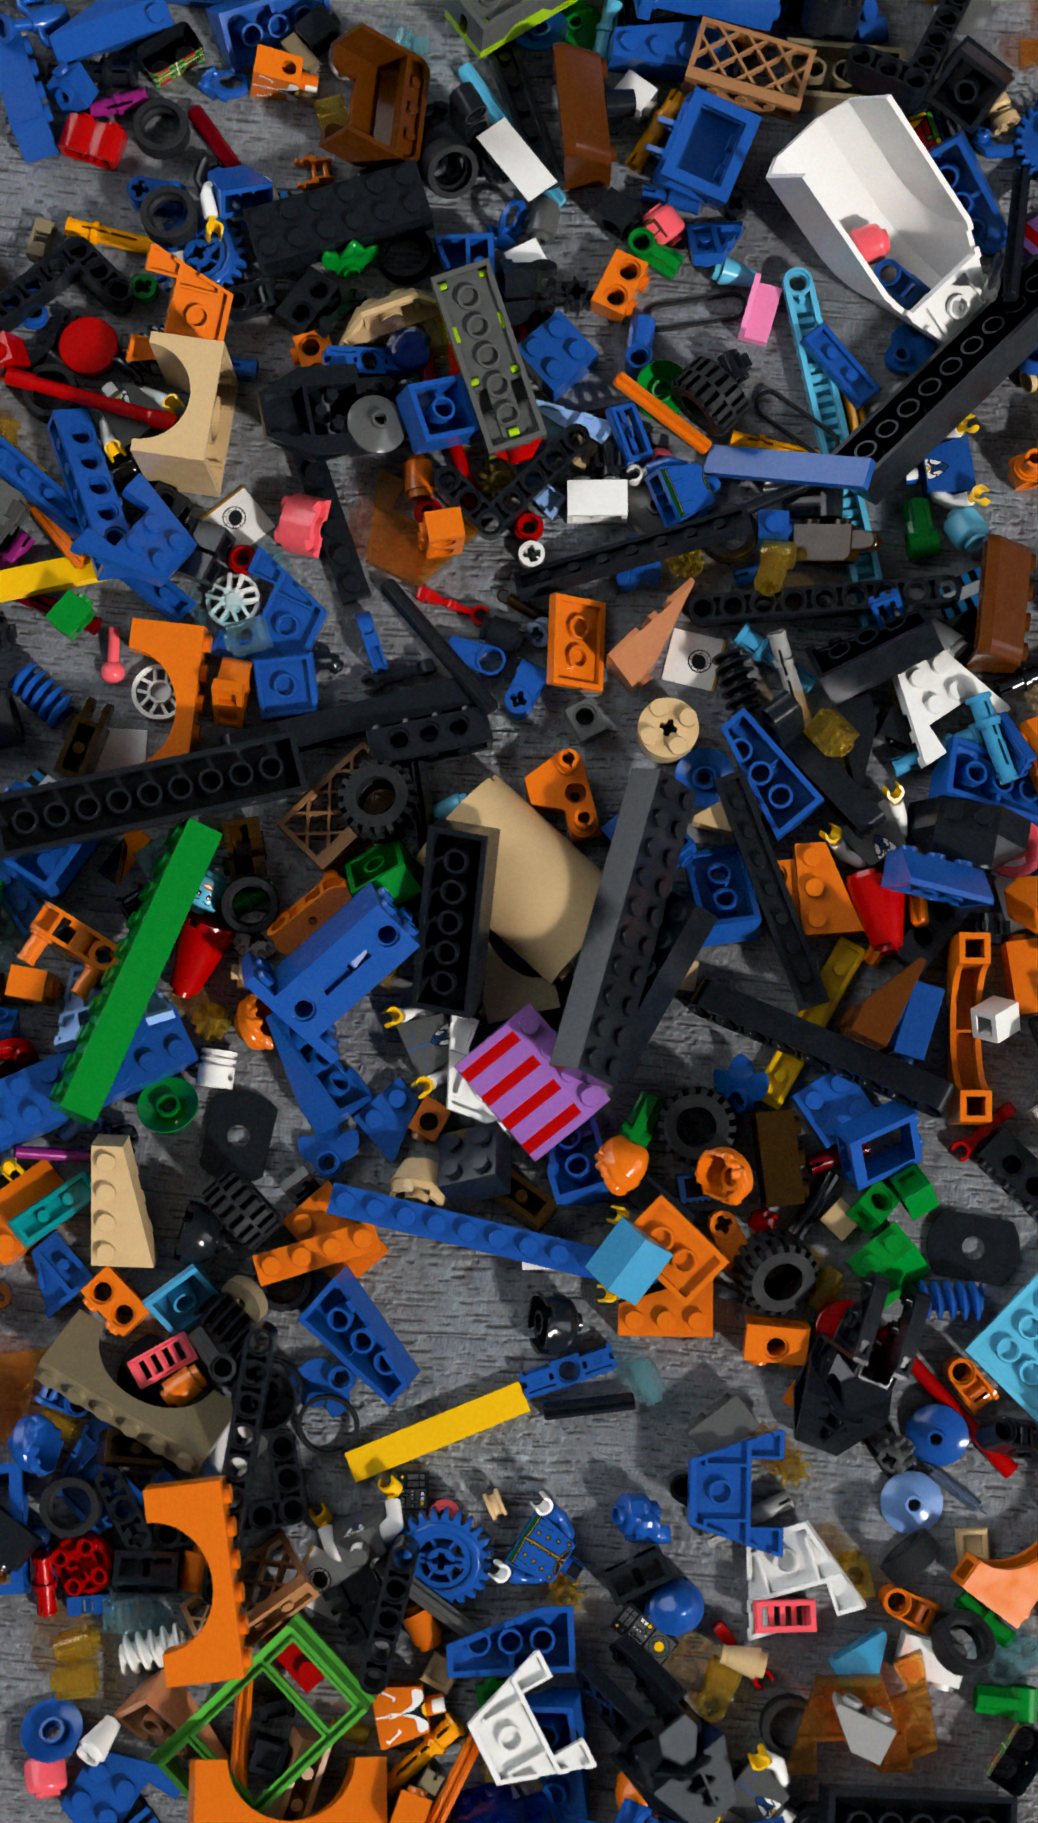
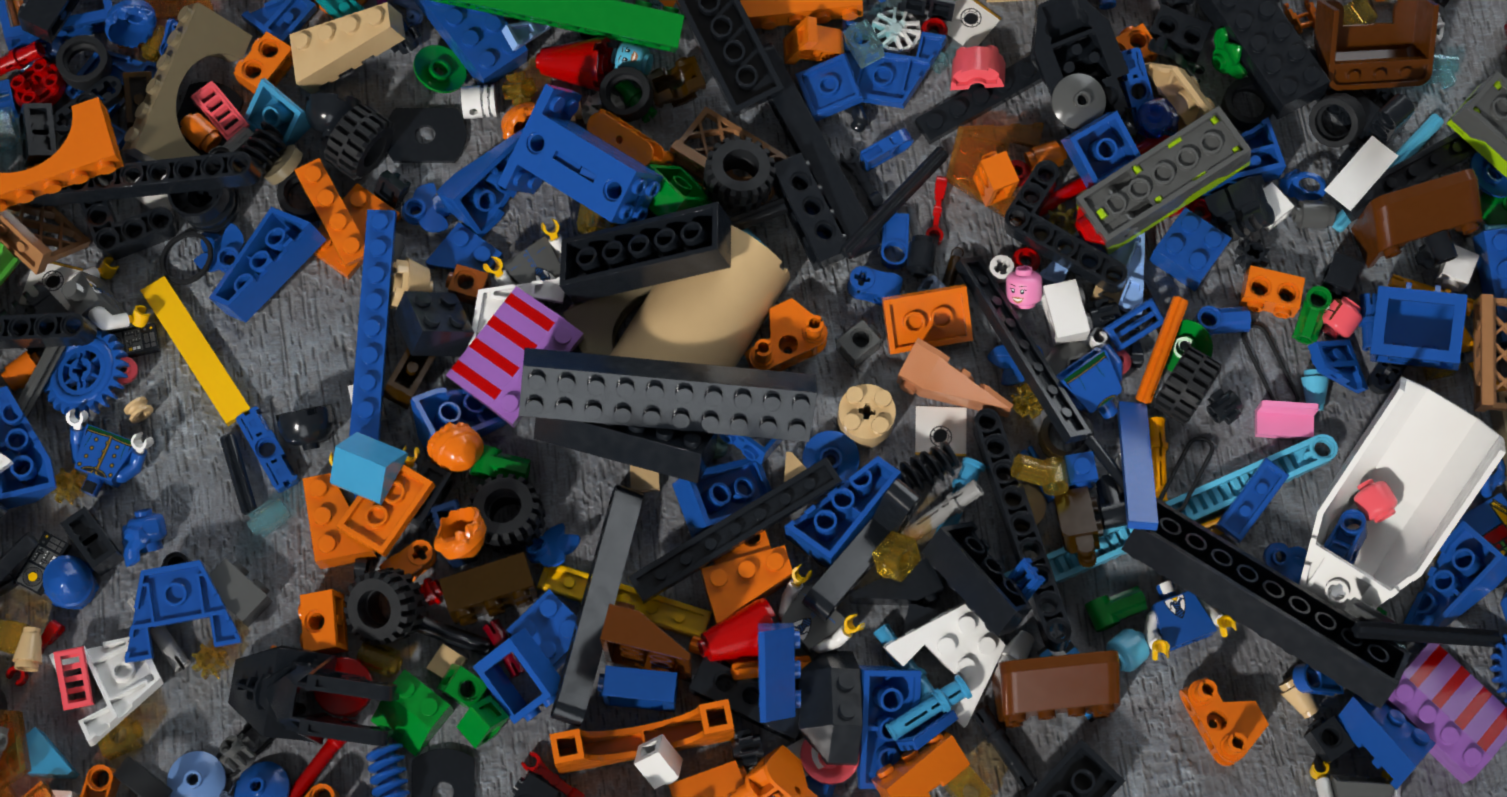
camera: 75 degrees right, 10 degrees down
none -> bright pink head [1006,266,1043,309]

